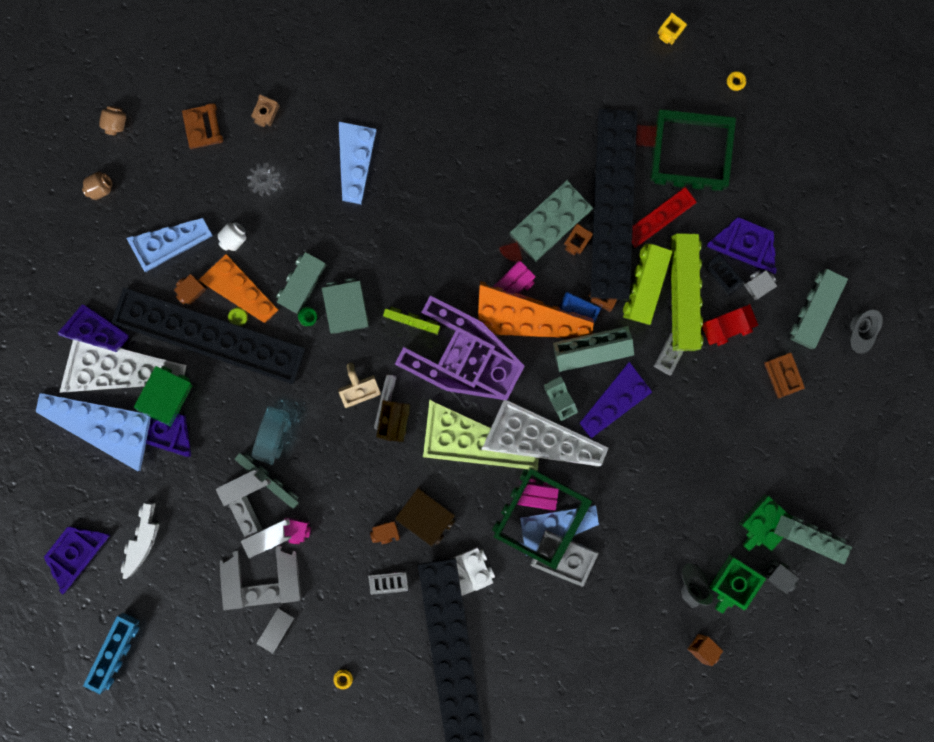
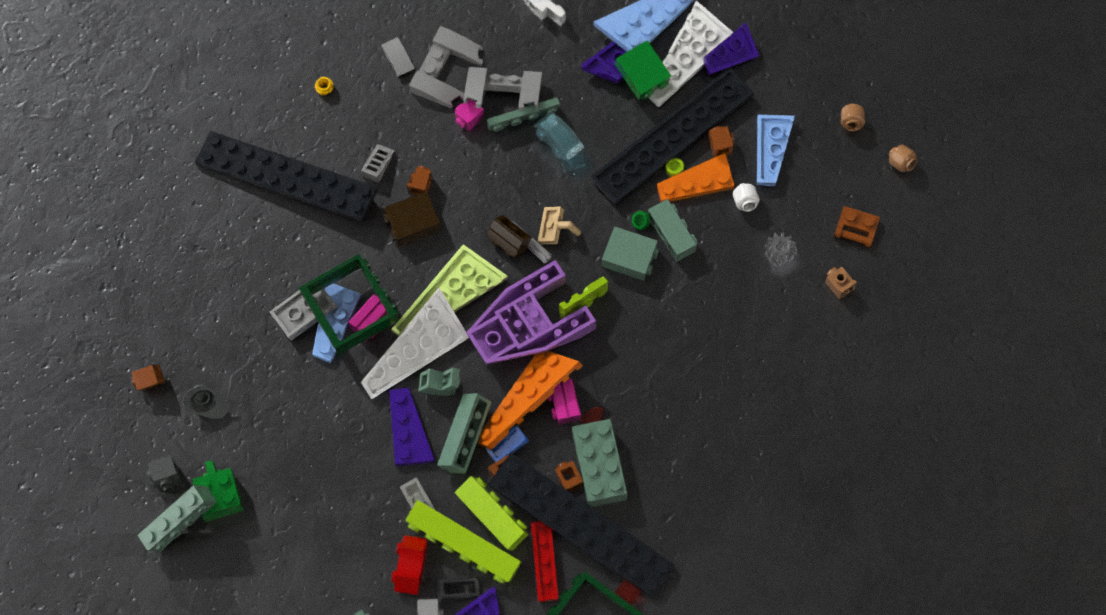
camera: 120 degrees right, 20 degrees down
light blue wing [339,122,376,205] -> none
white plate [450,546,495,596] -> none
green hinge [709,555,766,614] -> none
dark orange plate [764,353,805,398] -> none

